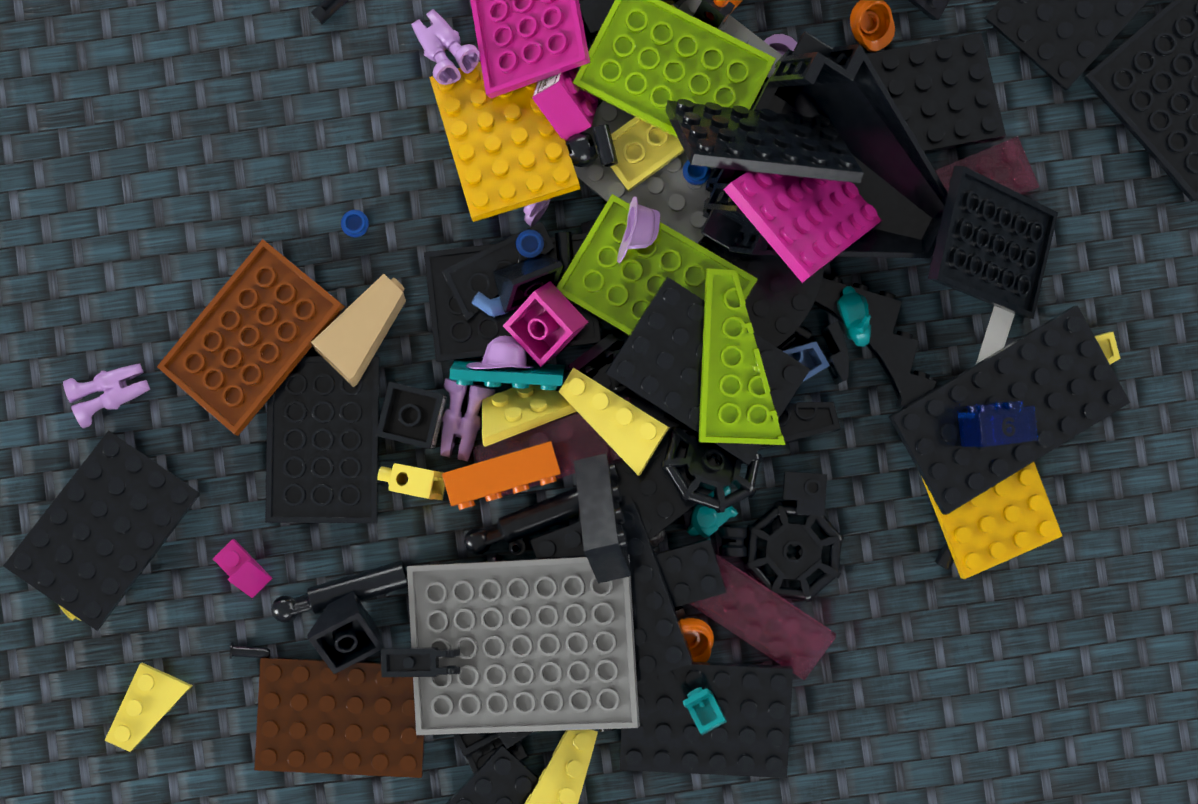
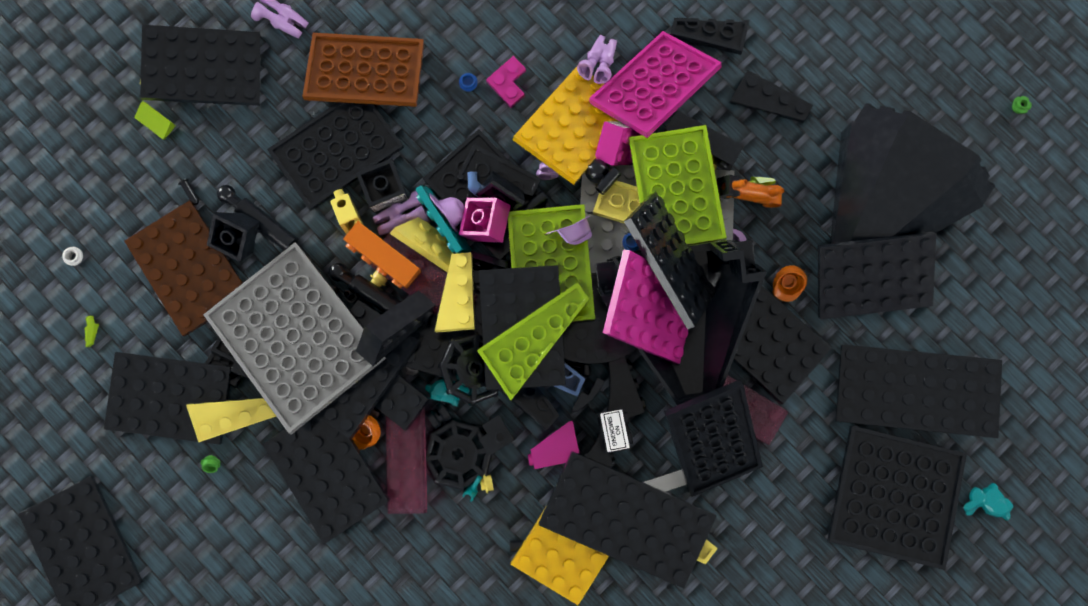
camera: 50 degrees right, 5 degrees down
light yellow wing [105,663,193,752] -> none
dark pink slope [213,539,273,598] -> none
tan slope [311,274,406,387] -> none
black hinge [381,647,460,677] -> none
blue plate [516,230,544,258] -> none
teal bracket [682,687,727,735] -> none
teal animal [836,286,871,347] -> none
clear blue brick [958,401,1038,447] -> none
none -> lime slope [134,101,175,140]
none -> light yellow plate [370,271,388,287]
none -> teal hand [463,476,482,502]
none -> light yellow plate [480,475,494,494]
none -> dark pink plate [486,55,526,108]
none -> dark pink slope [527,421,580,469]
none -> brick [596,408,633,453]

